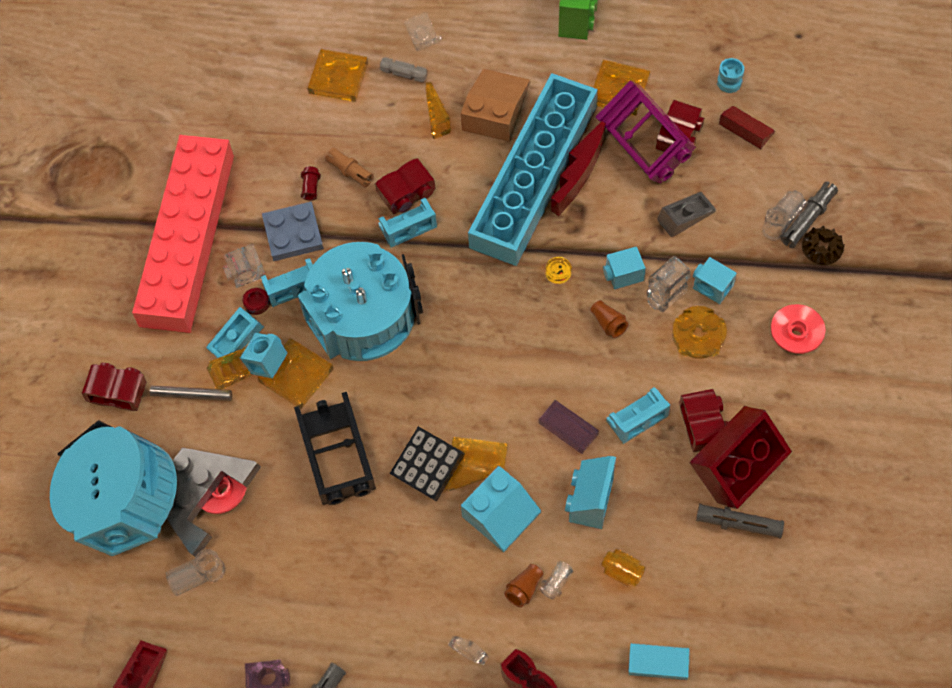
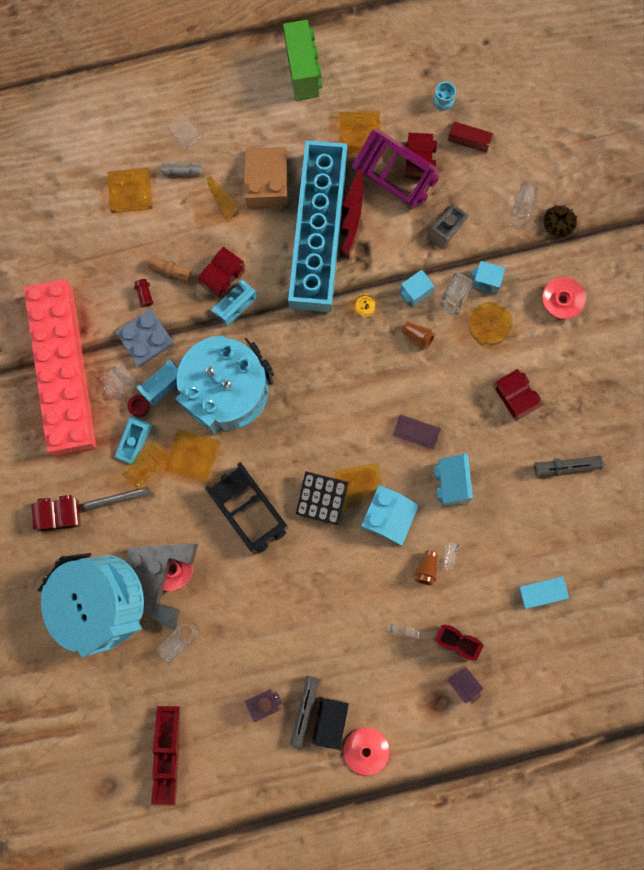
camera: 15 degrees left, 15 degrees up
medium azure brick [240,333,288,379] -> none
clear yellow brick [601,548,646,588] -> none
medium azure hinge [606,387,670,444] -> none
dark red brick [689,406,792,509] -> none
dark grey pin [781,181,838,248] -> none

